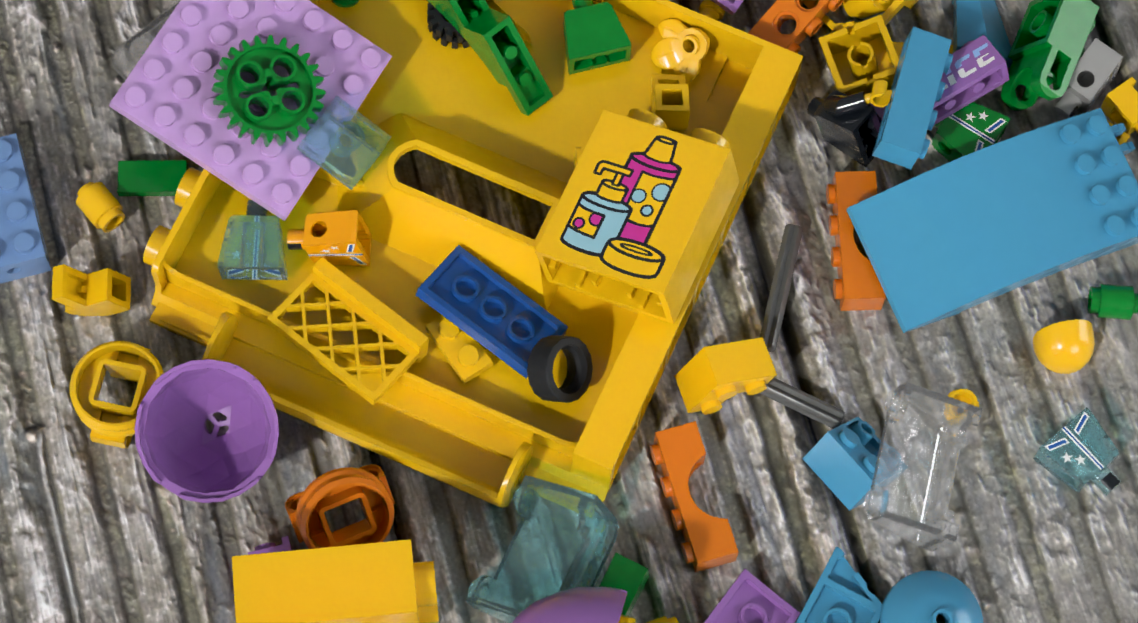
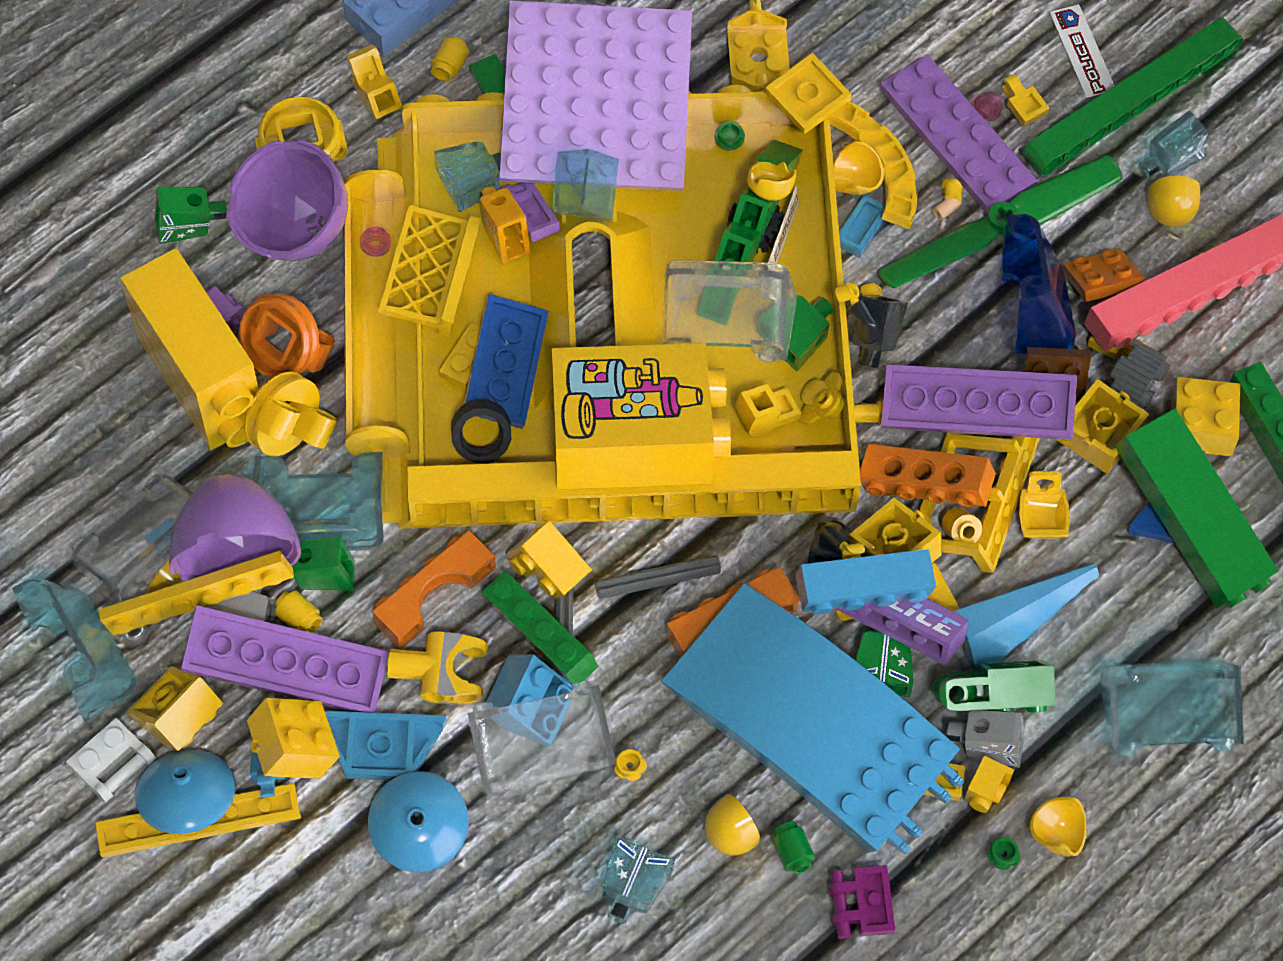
camera: 65 degrees right, 5 degrees down
green gear [211,35,326,147] -> none
none -> green torso [154,187,226,244]
none -> yellow piece [245,372,338,457]
none -> clear pink plate [360,226,391,257]
none -> yellow connector [387,632,488,705]
none -> green brick [481,570,599,689]
none -> medium lavender plate [500,182,561,242]
none -> clear windscreen [662,260,798,363]

